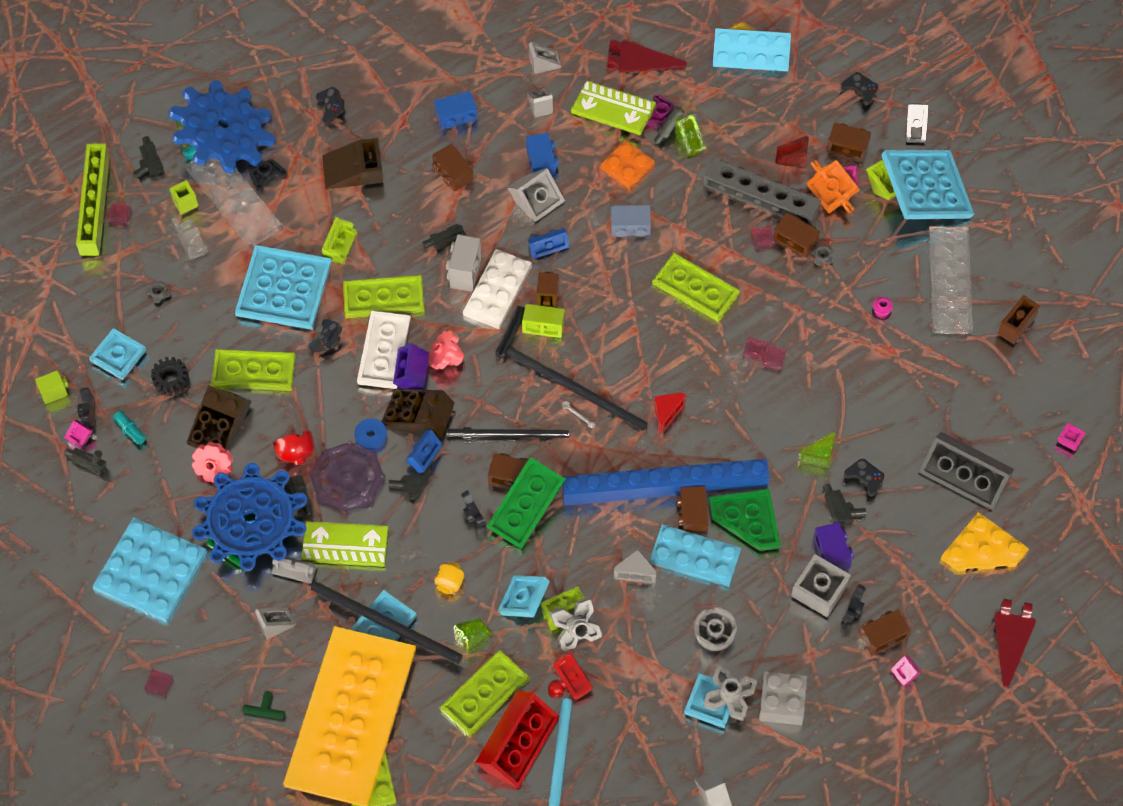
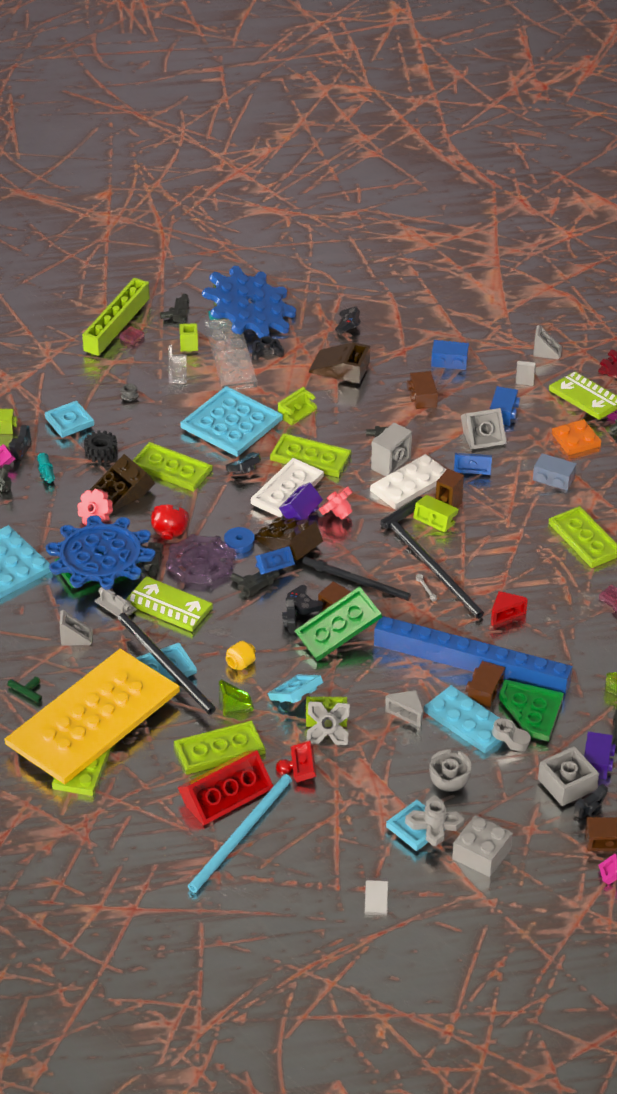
camera: 25 degrees right, 20 degrees down
none -> black piece [287,585,323,615]
none -> light grey piece [492,718,531,752]

